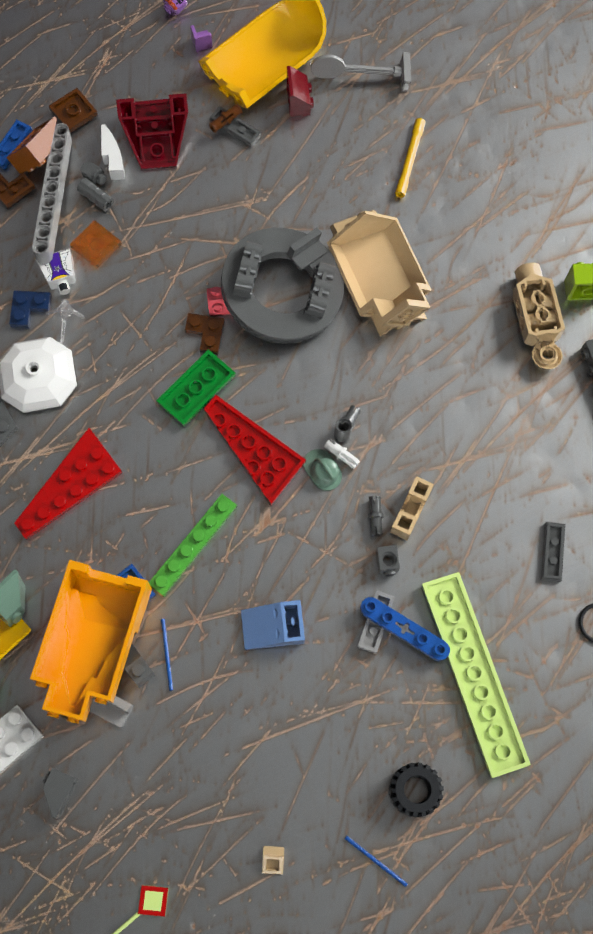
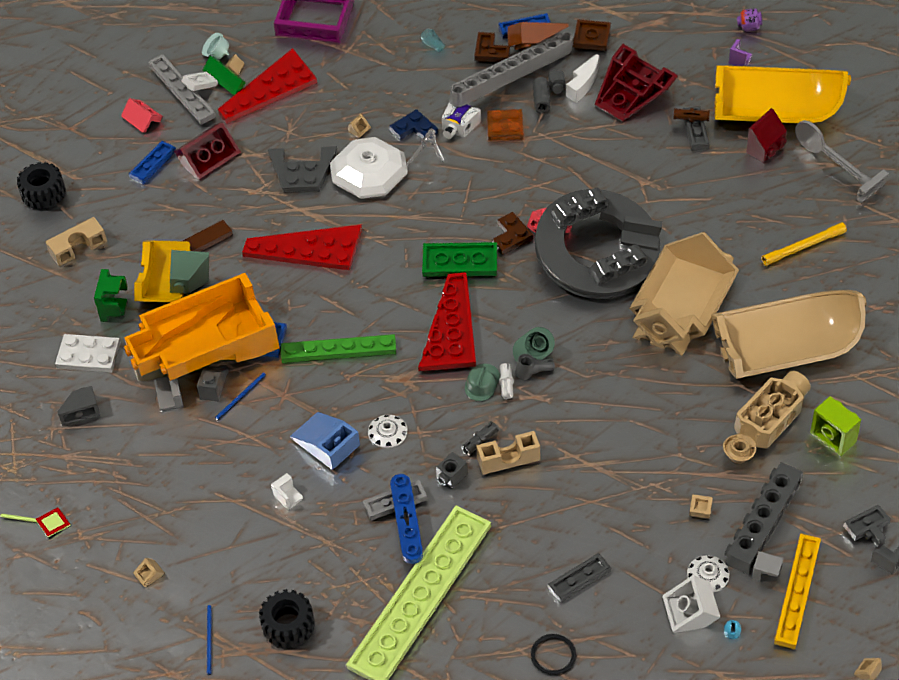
camera: 55 degrees right, 20 degrees down
none -> white panel [271,473,303,510]
none -> white dish [368,415,407,449]
none -> sand green piece [513,327,555,361]
none -> tan plate [689,494,713,519]
none -> tan panel [711,290,867,379]

